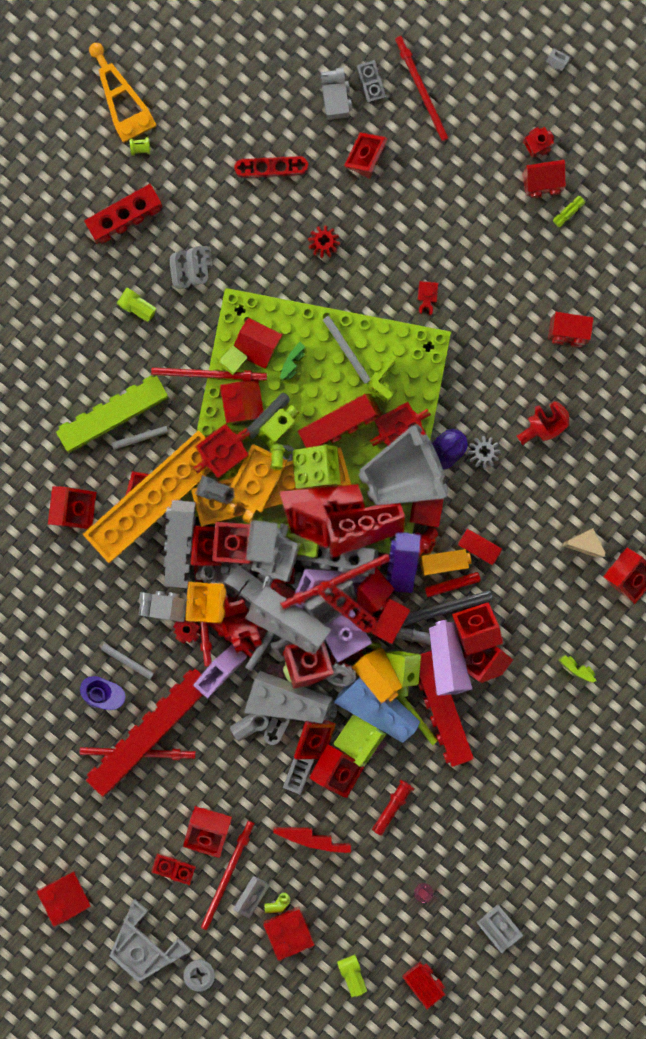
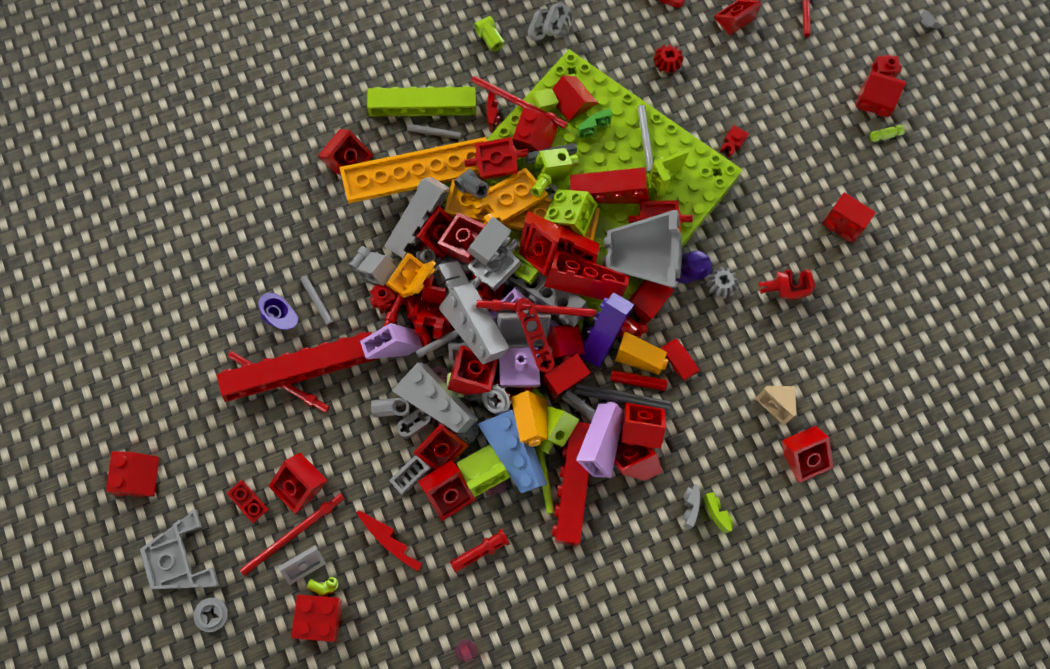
camera: 30 degrees right, 15 degrees down
none -> red slope [487,91,500,133]
none -> light grey slope [682,484,700,530]

